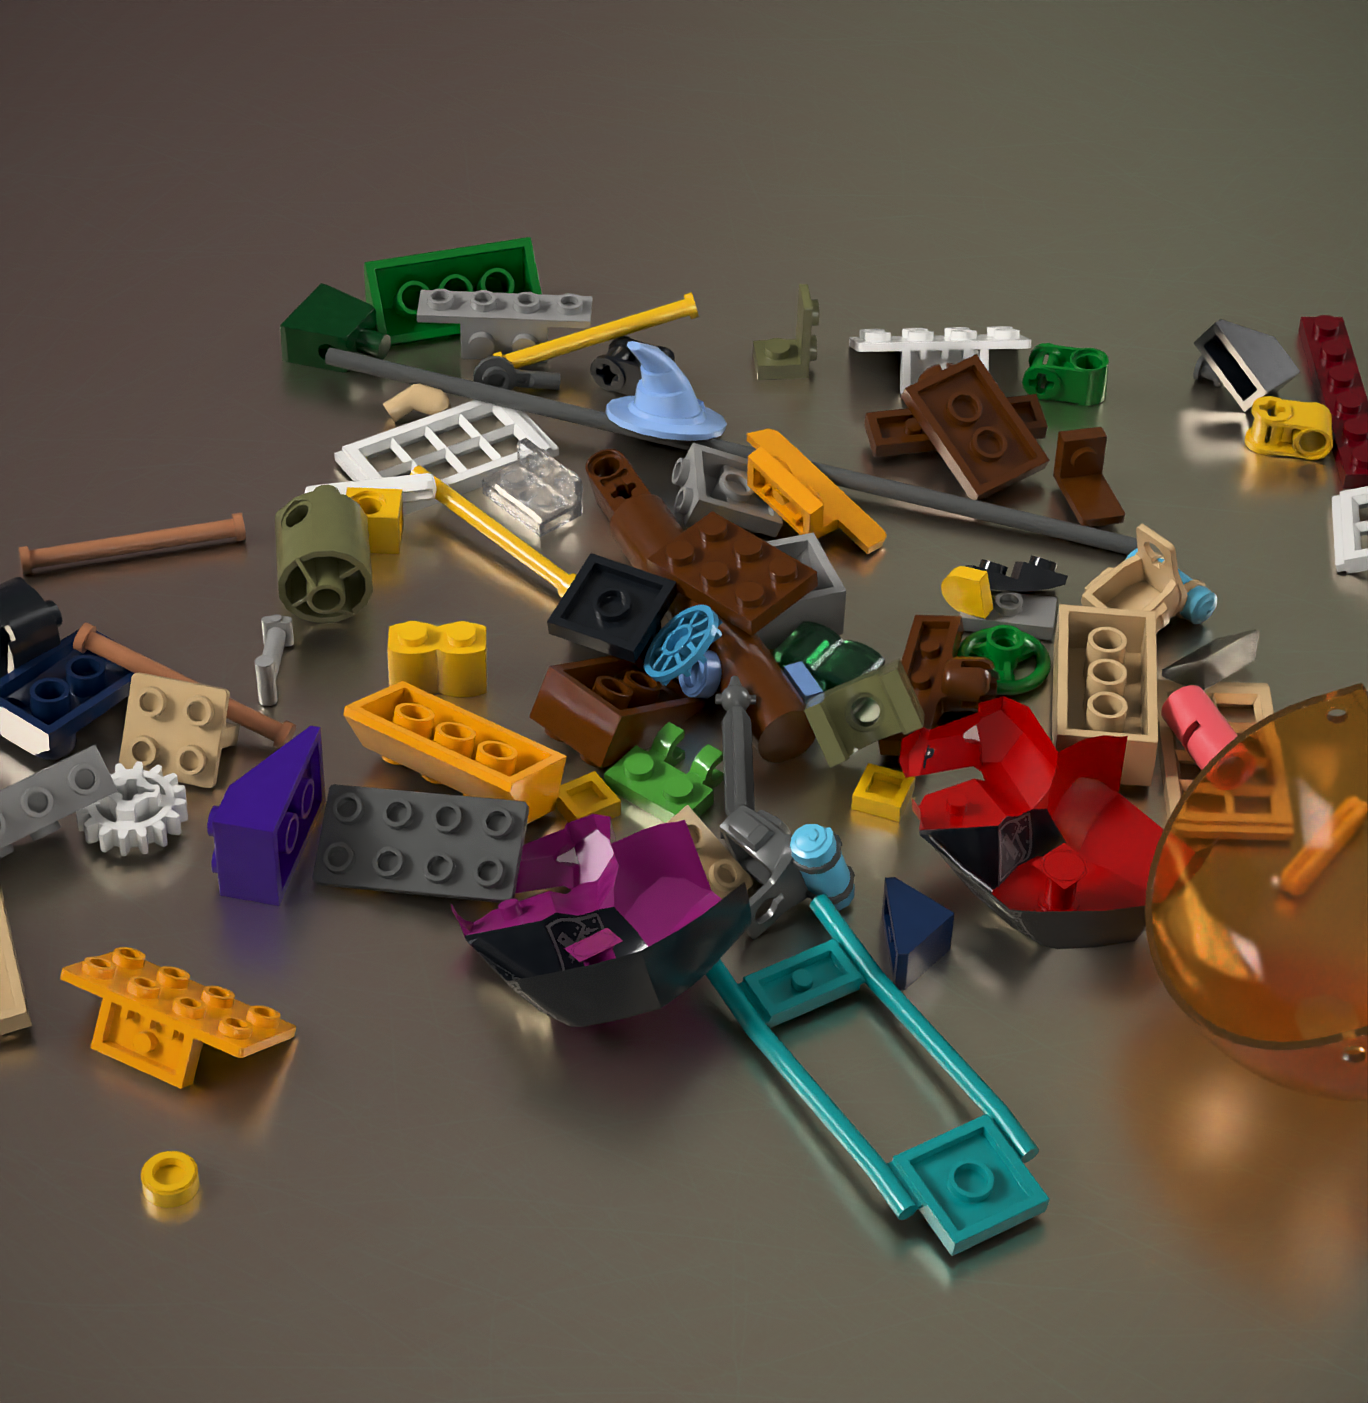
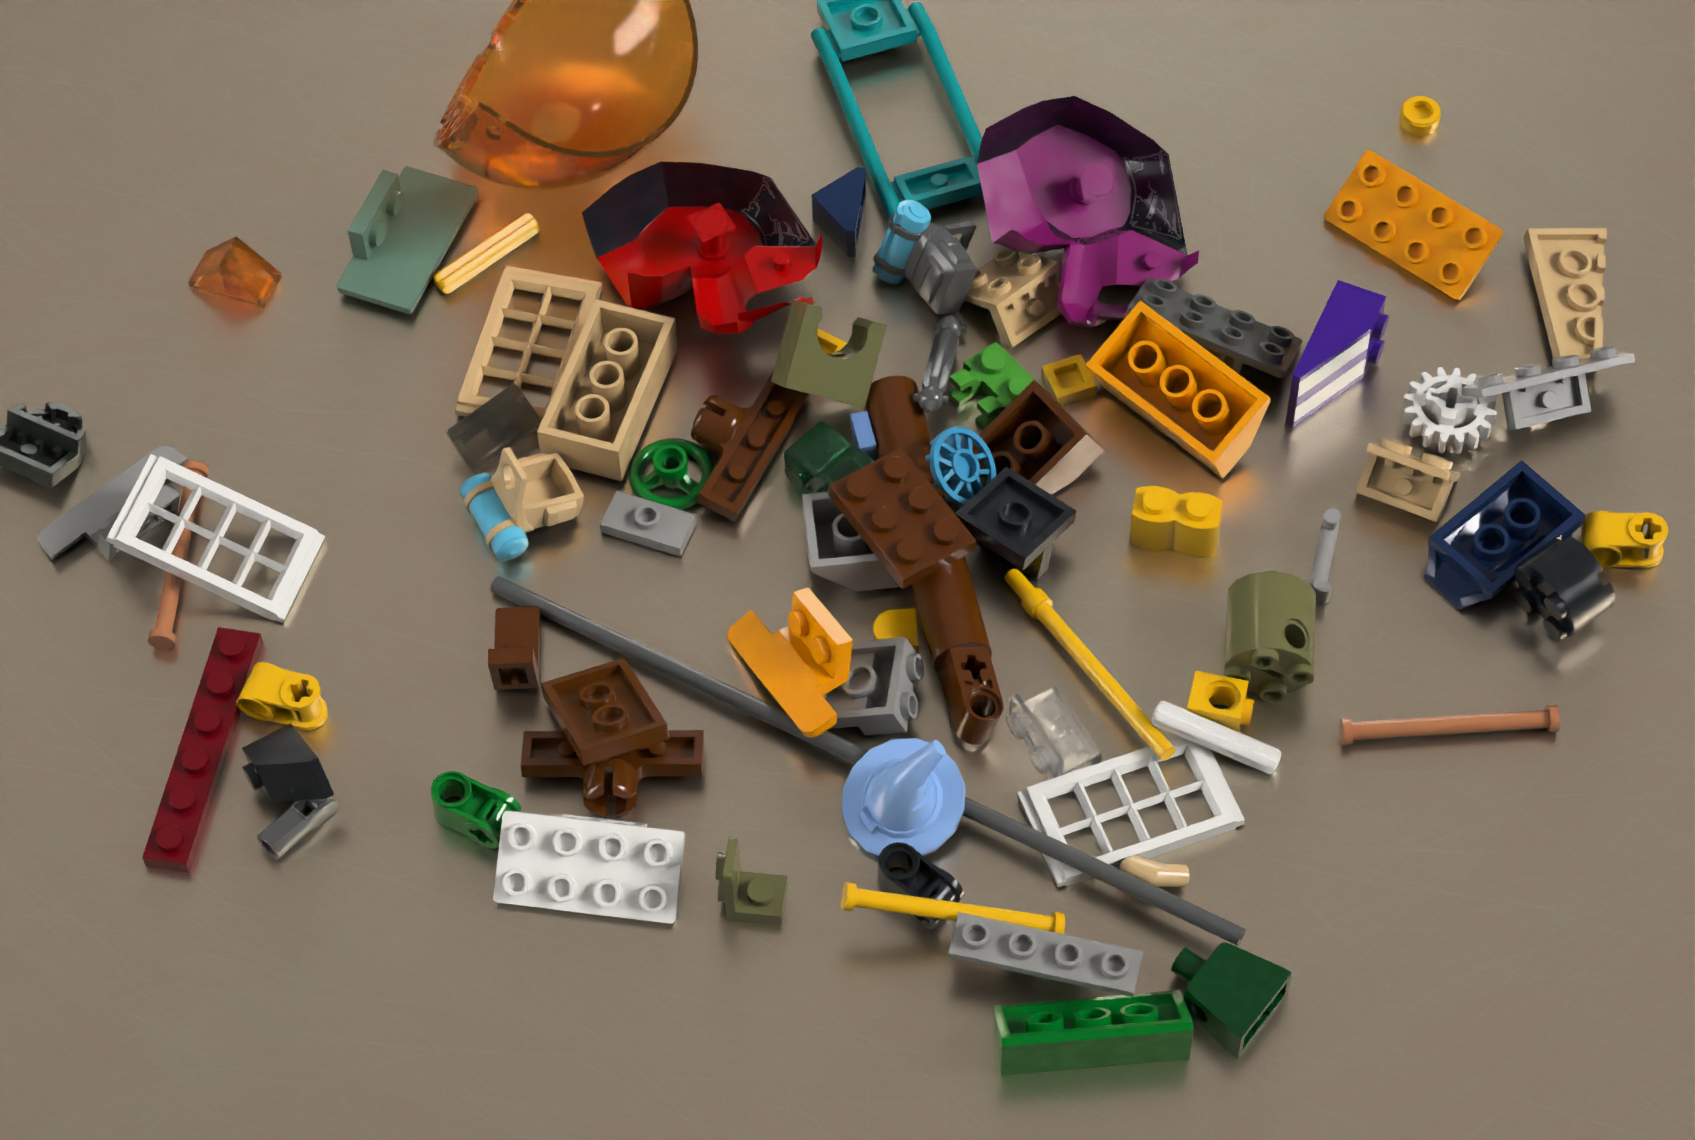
camera: 165 degrees left, 15 degrees up
nougat bar [73,622,296,749] -> none
dark grey plate [473,356,561,390] -> none
yellow tile [941,566,993,619] -> none
black slope [965,555,1068,592] -> none
coral pin [1161,685,1253,787] -> none

